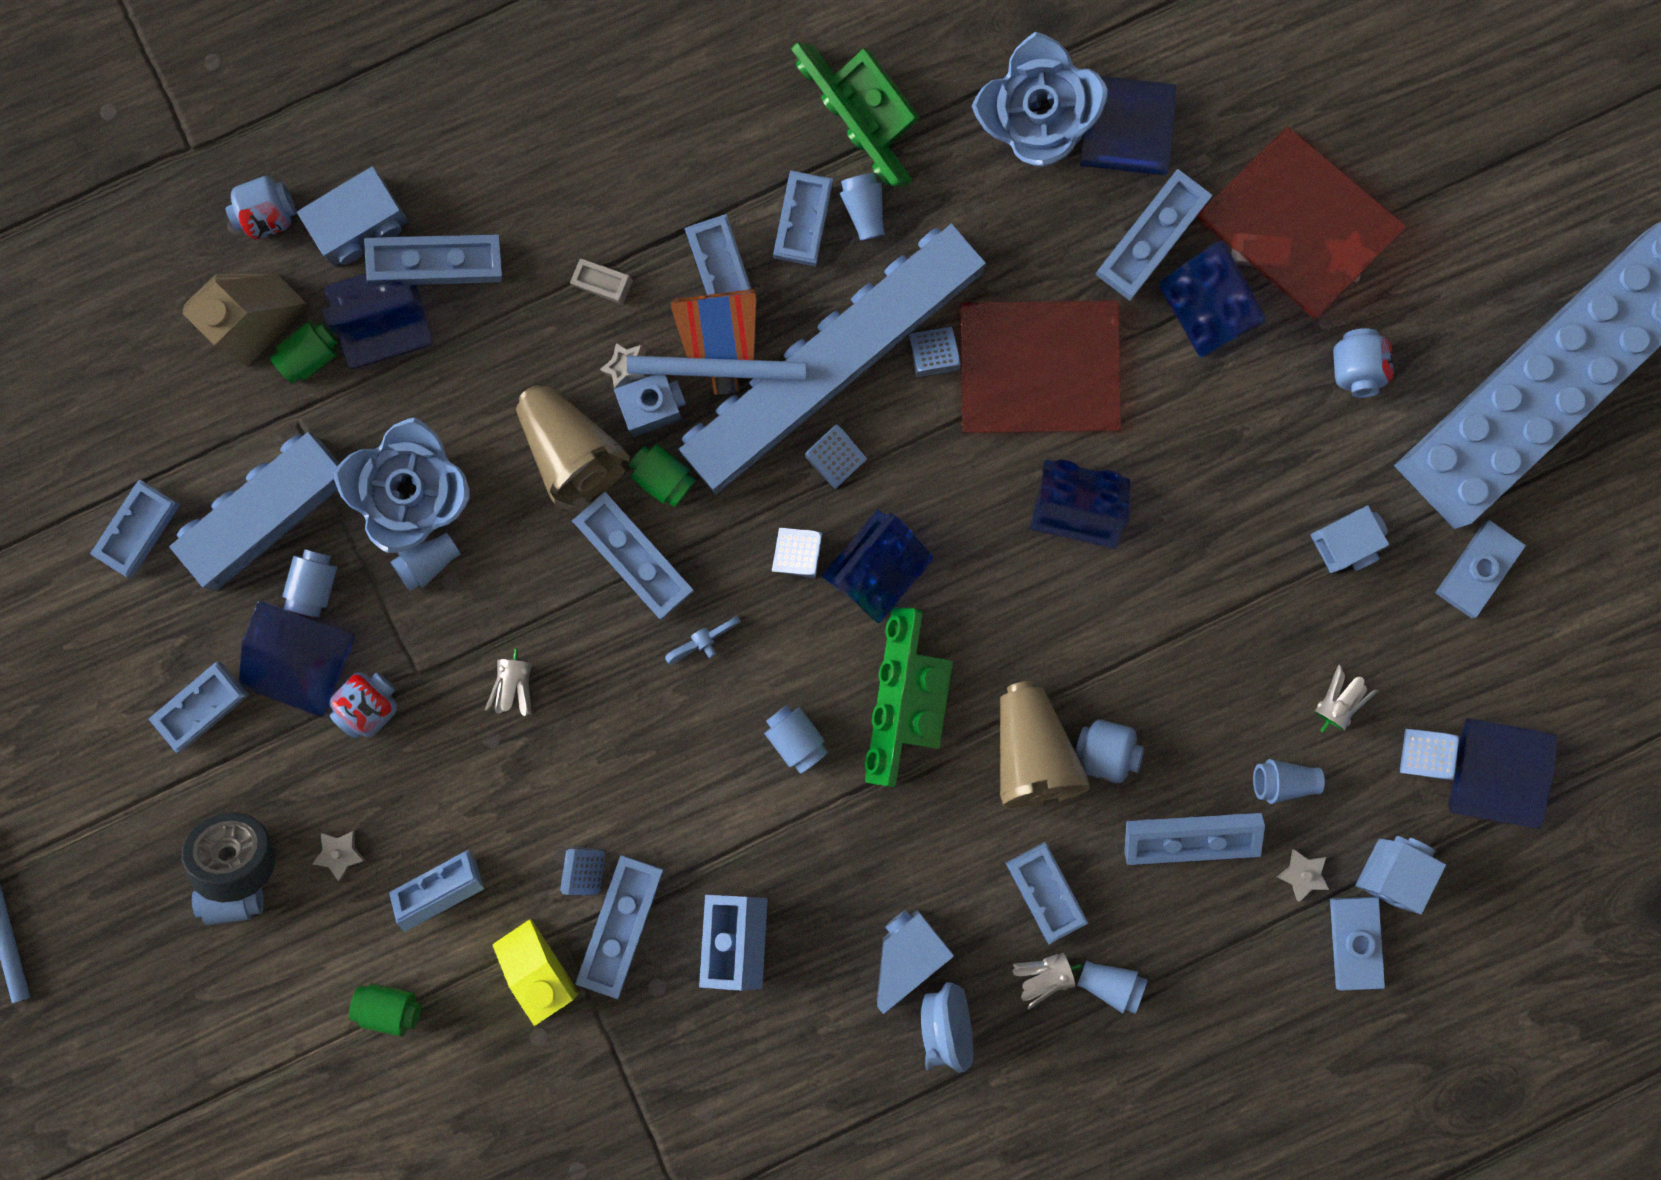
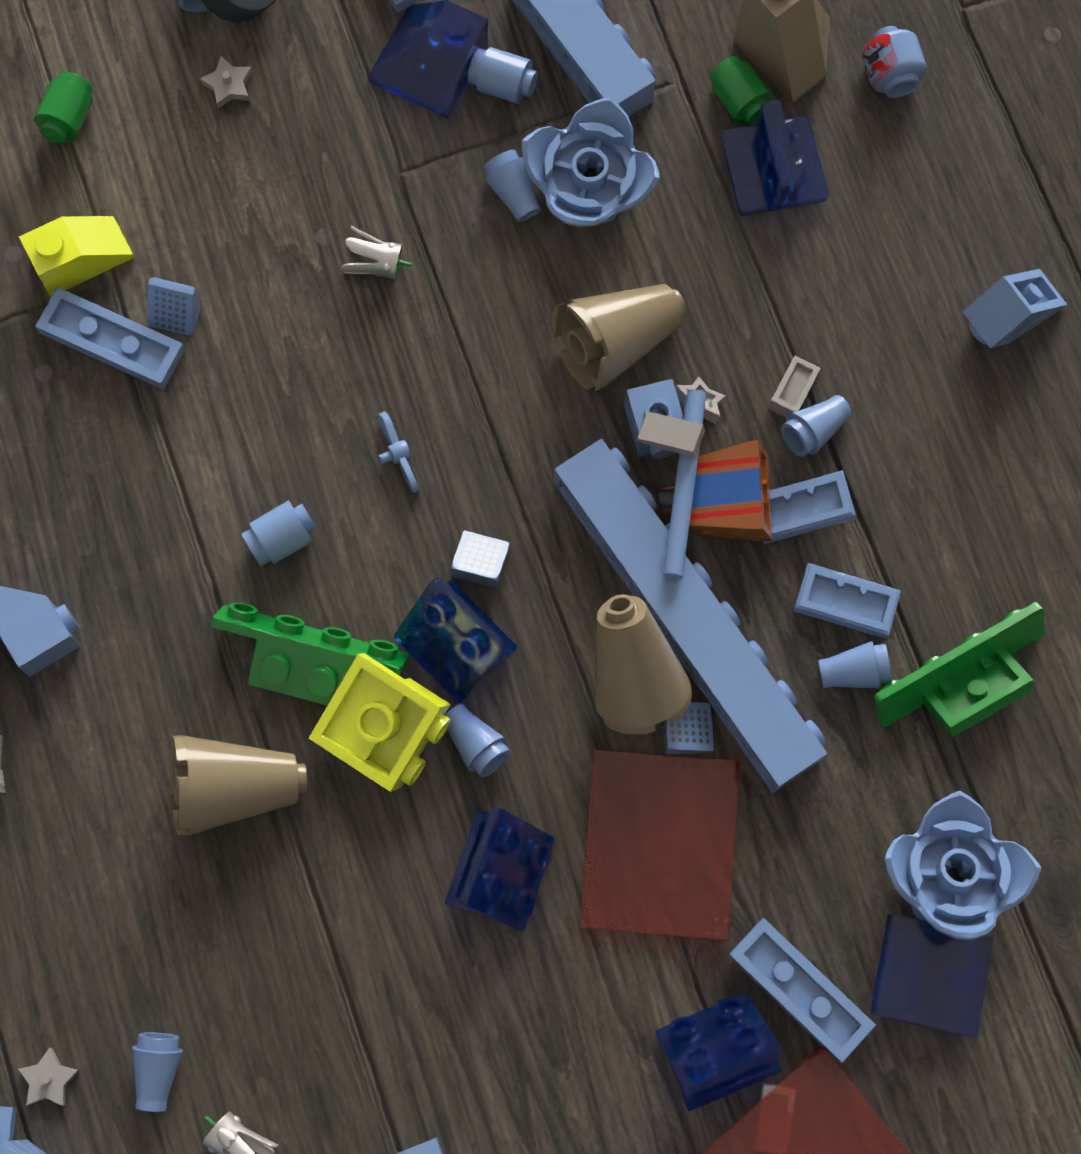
camera: 90 degrees right, 10 degrees down
medium blue brick [297,166,409,267] -> none
head [330,672,398,739] -> none
medium blue plate [364,235,502,286] -> none
medium blue plate [389,850,484,932] -> none
medium blue plate [572,492,694,621] -> none
green brick [629,444,696,508] -> none
medium blue brick [699,895,768,991] -> none
medium blue slope [805,424,867,489] -> none
medium blue plate [1005,842,1088,944] -> none
medium blue head [1076,719,1144,783] -> none
medium blue plate [1124,813,1265,865] -> none
none -> neon yellow plate [309,653,451,792]
none -> medium blue cone [445,704,511,778]
none -> dark tan cone [594,594,692,734]
none -> light grey piece [637,411,705,458]
none -> medium blue cone [781,395,852,457]
none -> medium blue slope [963,269,1067,349]

